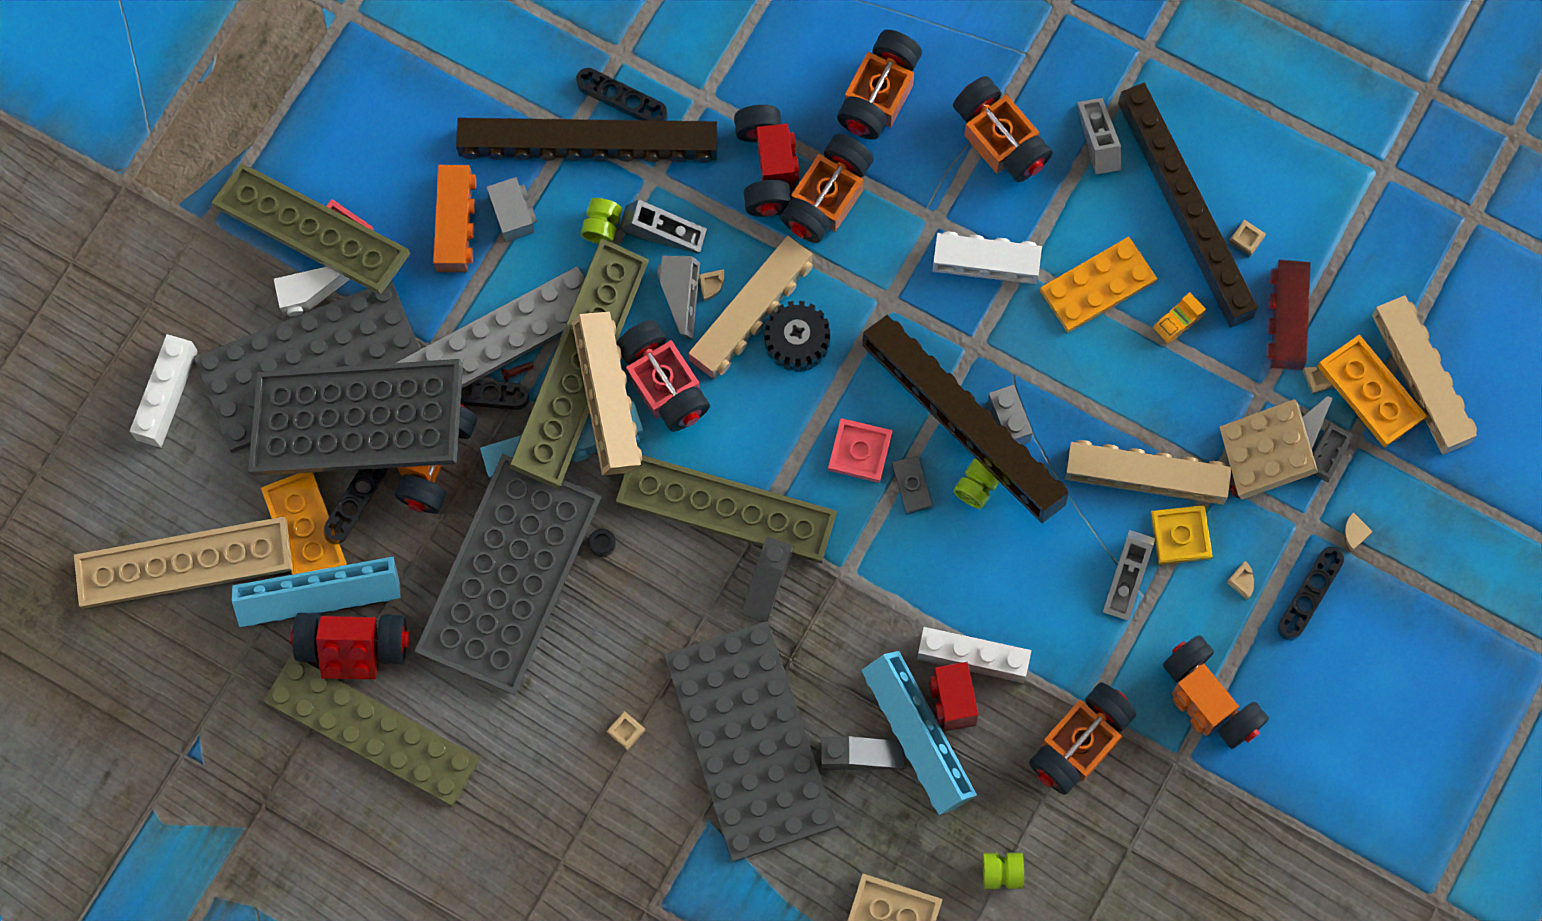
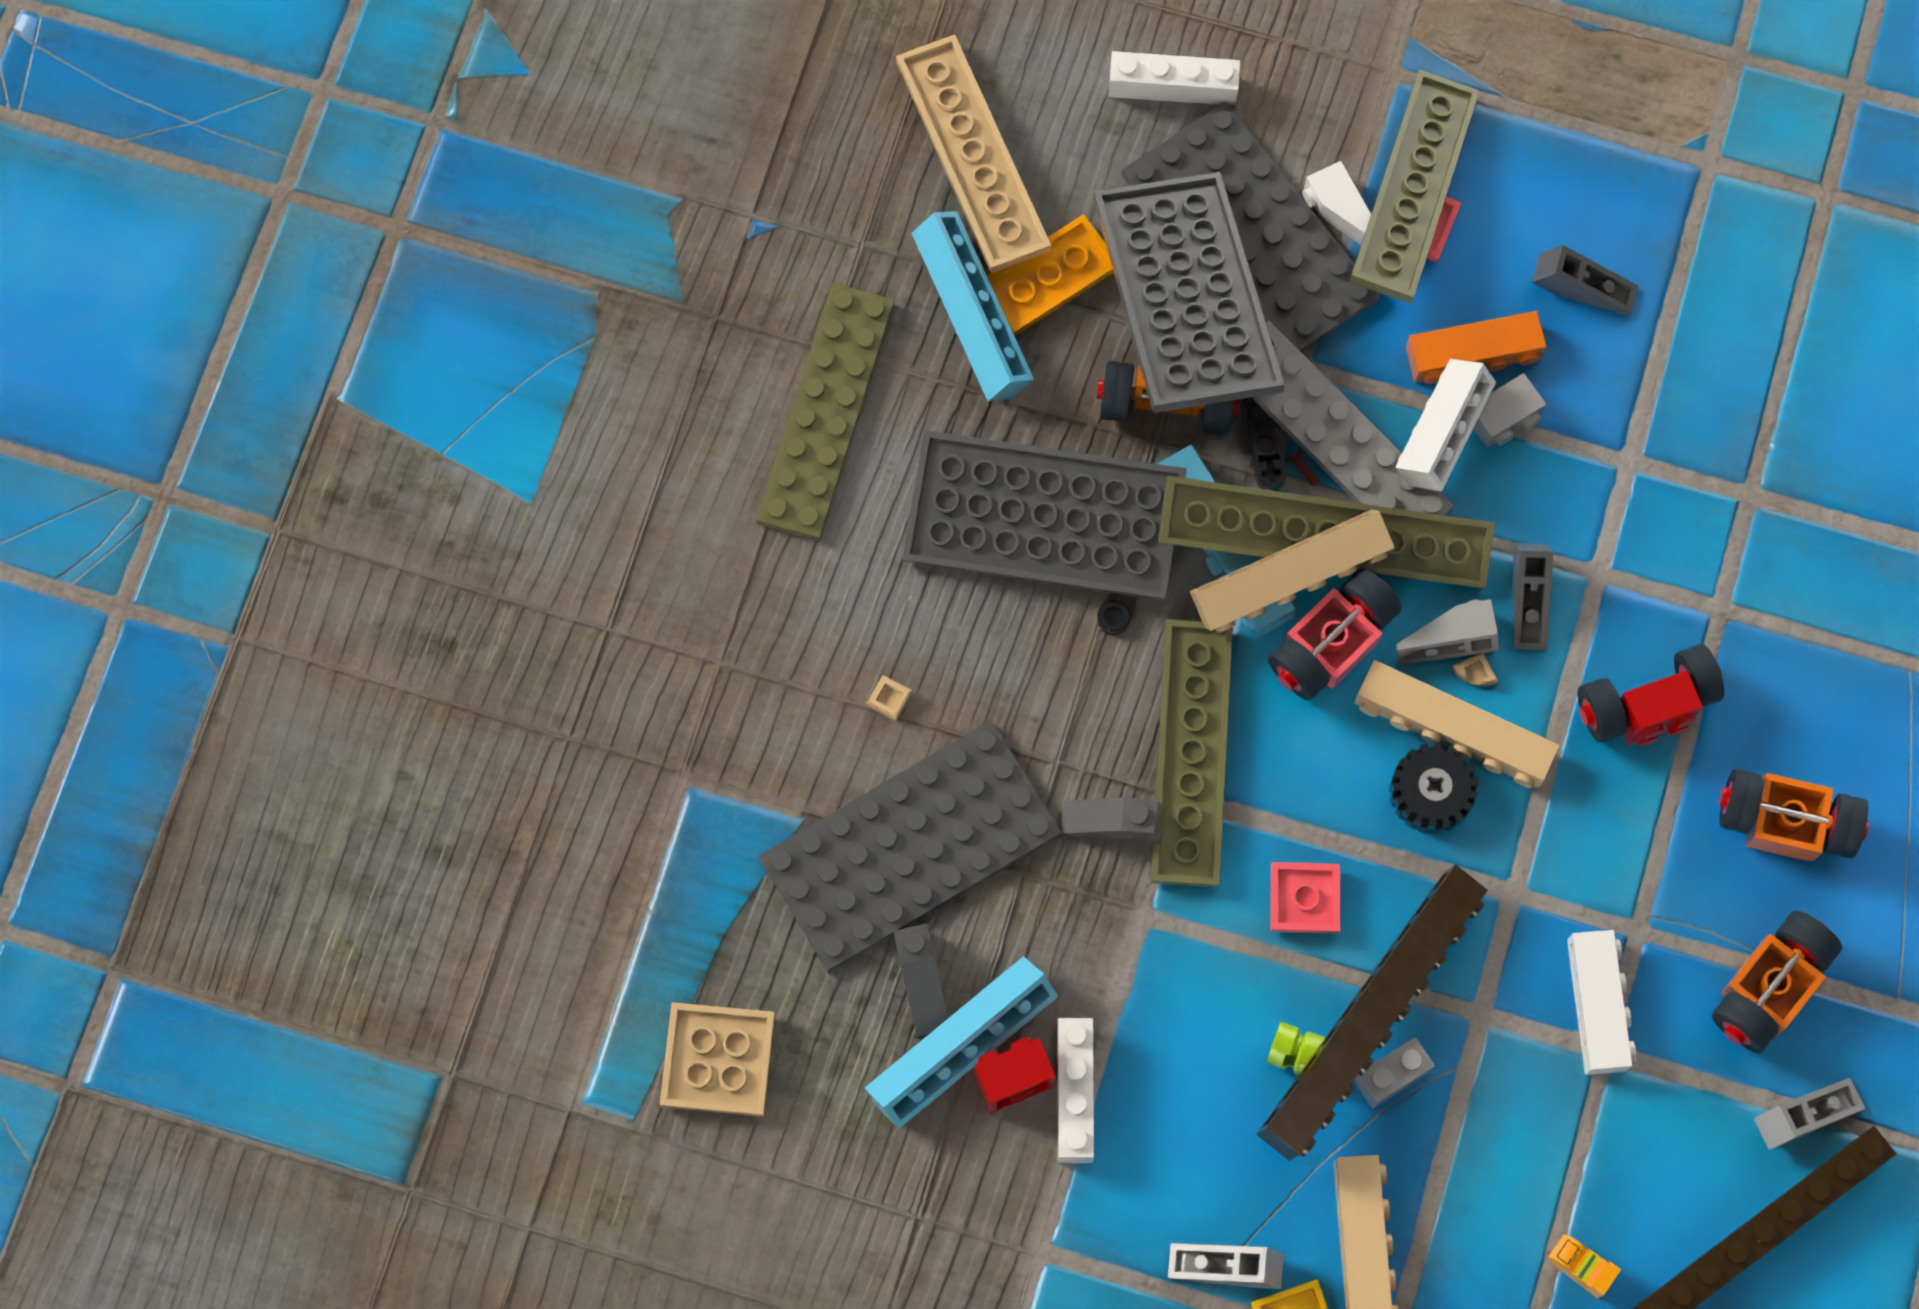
camera: 75 degrees right, 0 degrees up
brick [290,613,410,680] -> none
black beam [324,468,388,544] -> none
dark brown brick [456,118,718,163] -> none
black beam [576,68,668,121] -> none
lime wheel [580,198,622,244] -> none
brick [781,134,874,243] -> none
dark grey plate [892,456,932,515] -> none
lime wheel [982,853,1024,890] -> none
brick [1029,682,1136,795] -> none
light orange plate [1040,237,1157,333] -> none
none -> white brick [1395,359,1496,491]
none -> dark grey slope [1532,245,1639,316]

